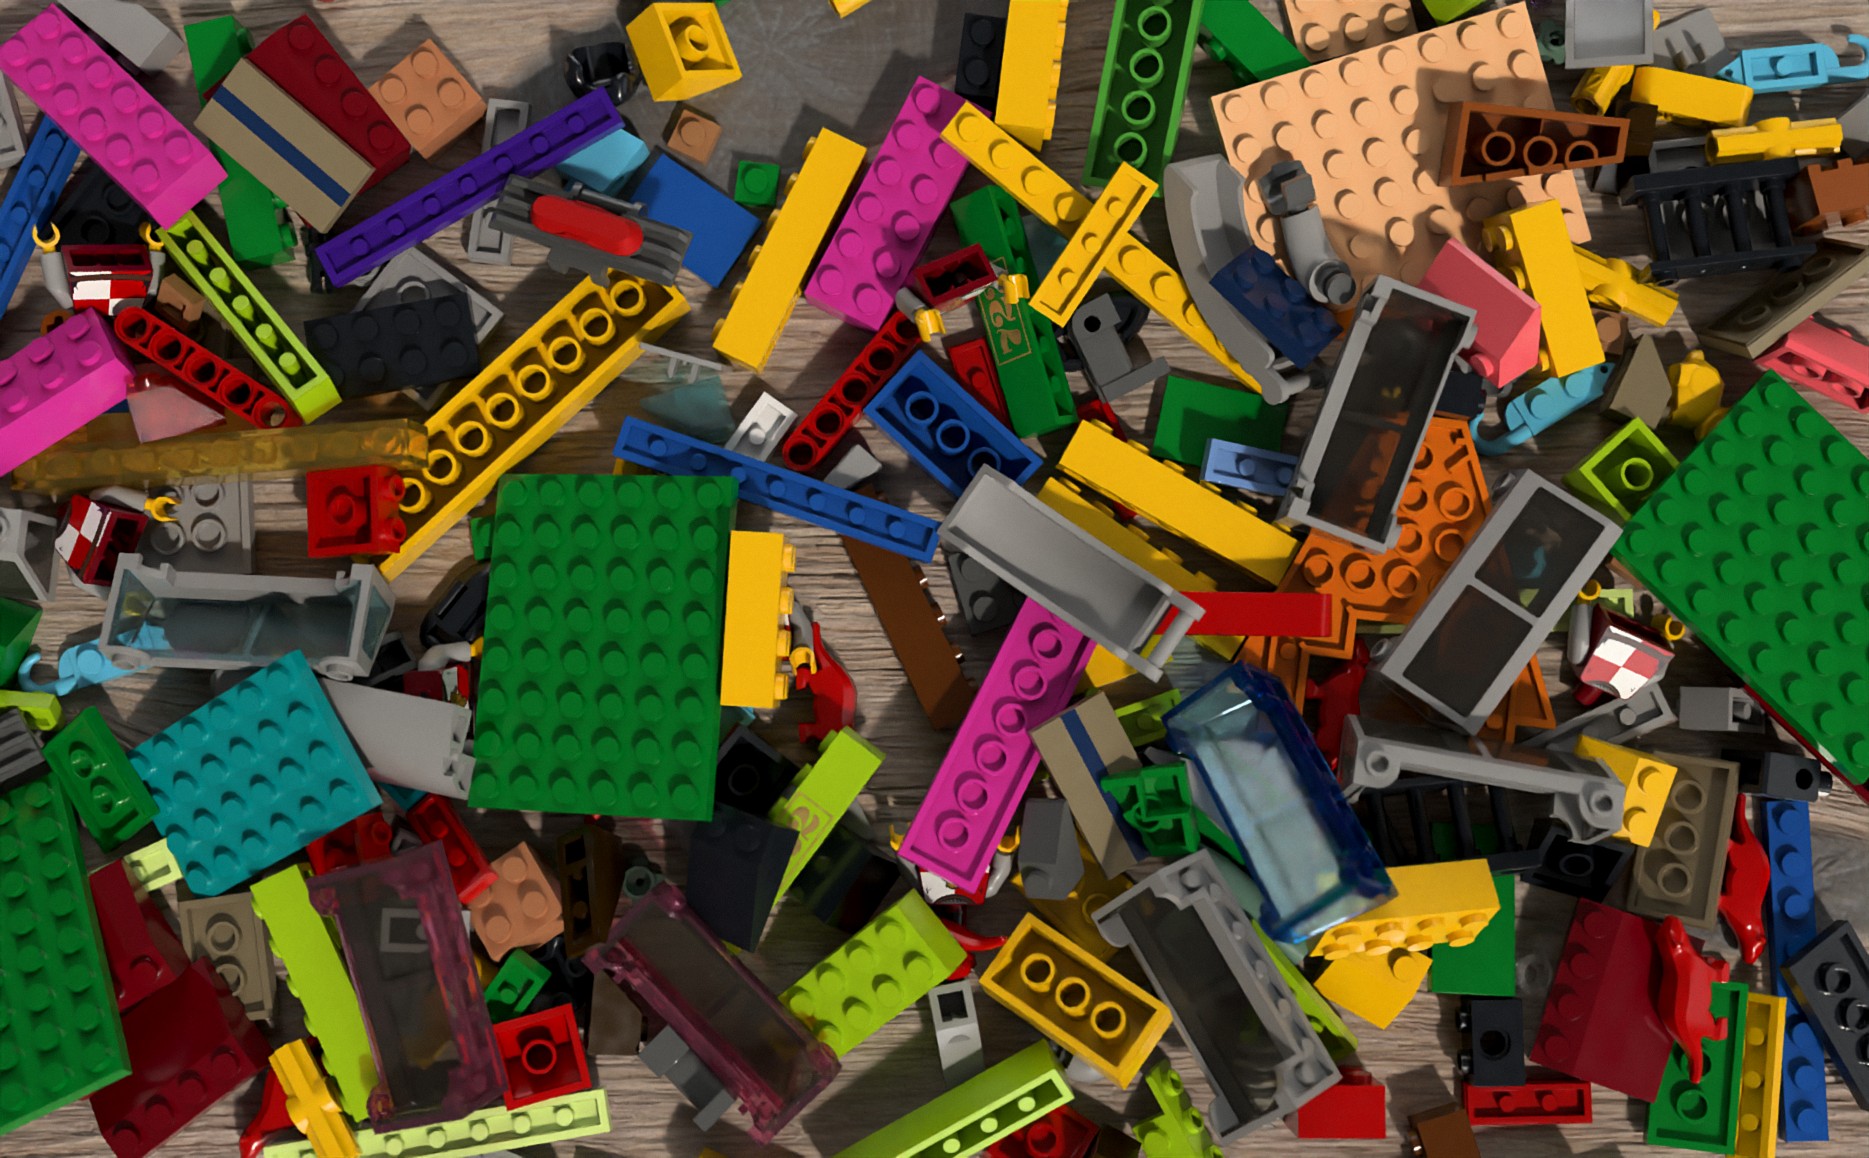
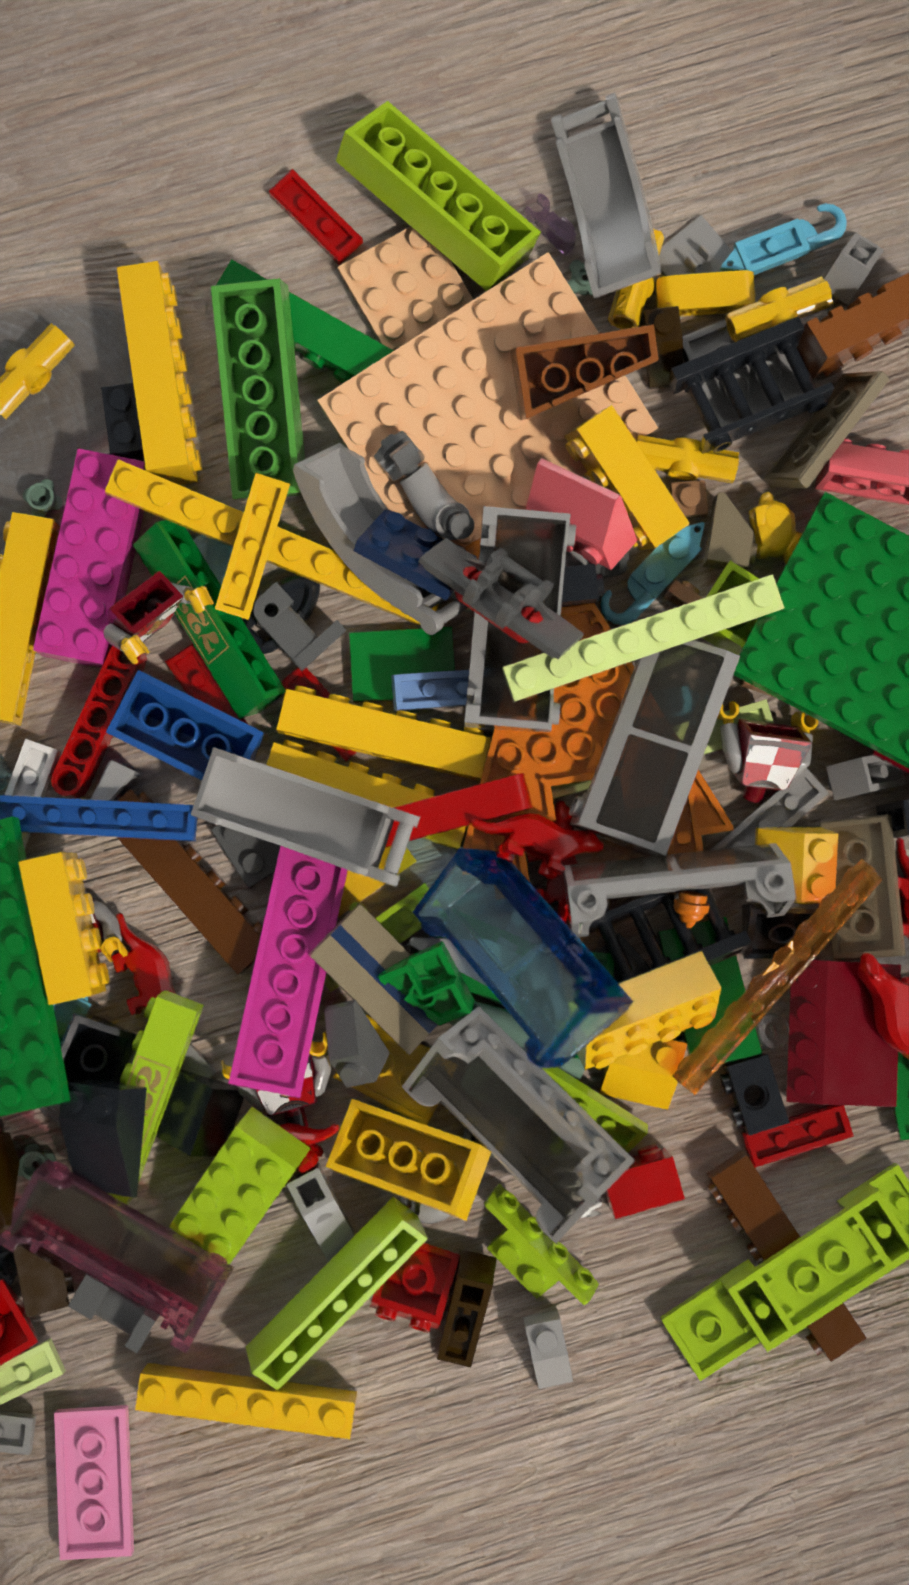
camera: 15 degrees left, 0 degrees up
none -> sand green plate [23,479,63,517]
none -> dark grey piece [418,538,584,660]
none -> red animal [470,814,604,879]
none -> yellowish green plate [502,574,784,702]
none -> medium nougat plate [664,579,703,607]
none -> clear orange plate [672,859,882,1095]
none -> orange plate [673,891,710,928]

